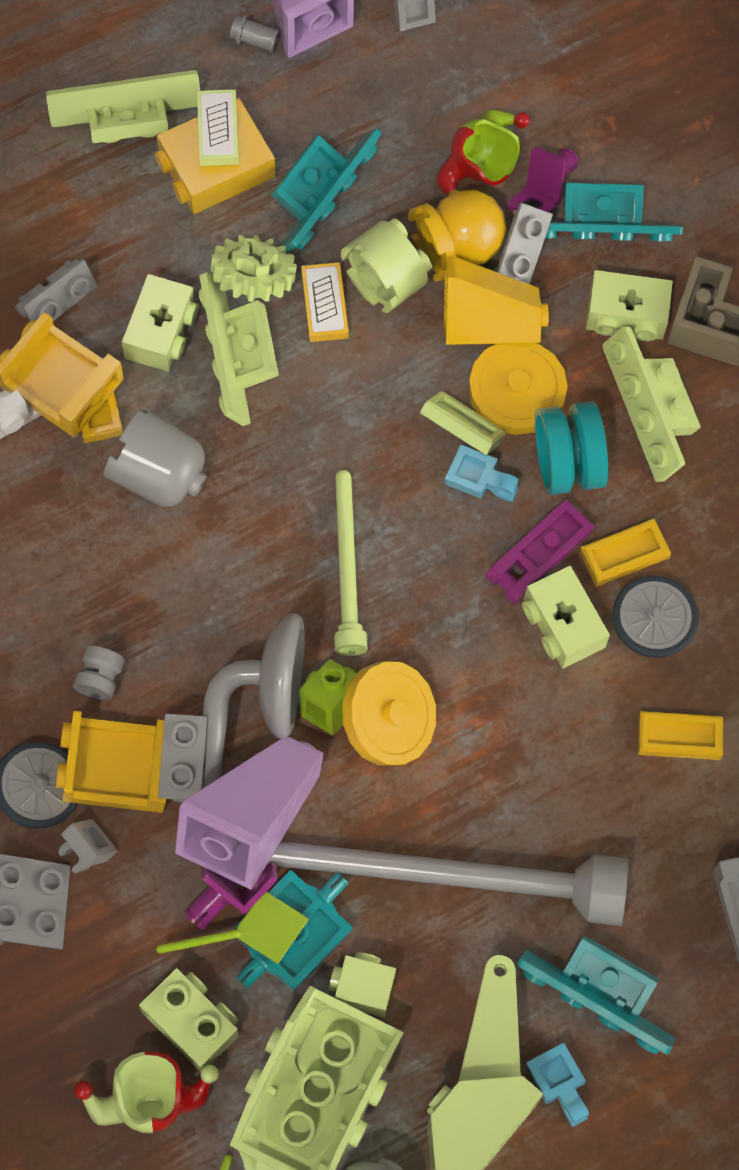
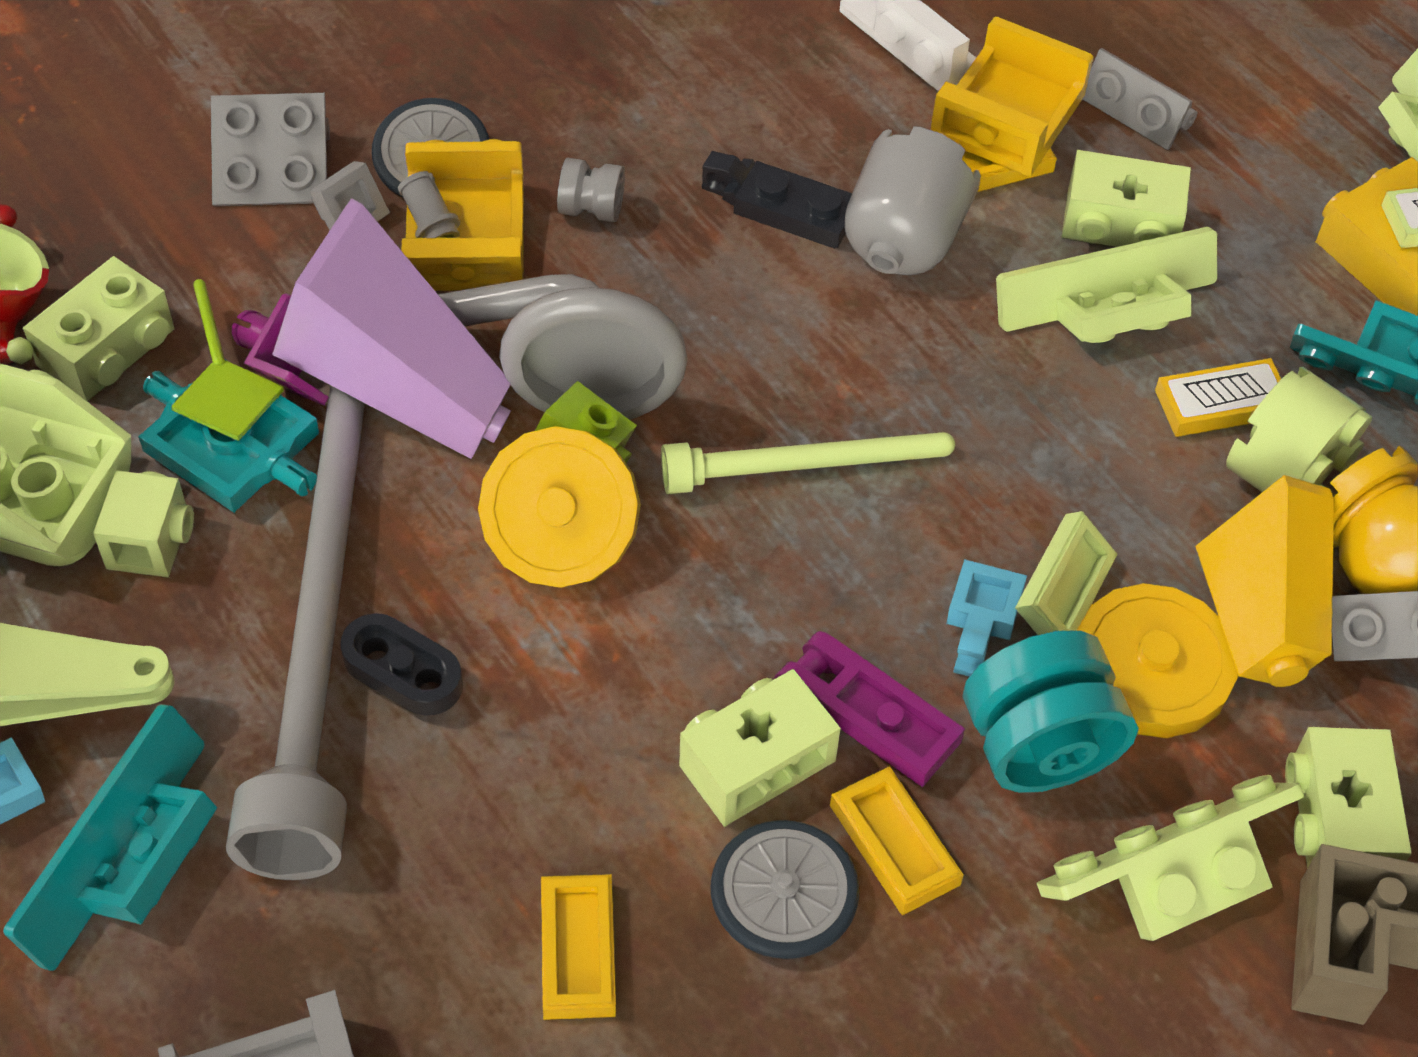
camera: 85 degrees right, 15 degrees down
light grey hinge [158,714,208,803] -> none
yellowish green gear [210,235,297,302] -> none
none -> black plate [340,613,463,716]
none -> light grey pin [398,171,460,238]
none -> black hinge [702,151,852,249]

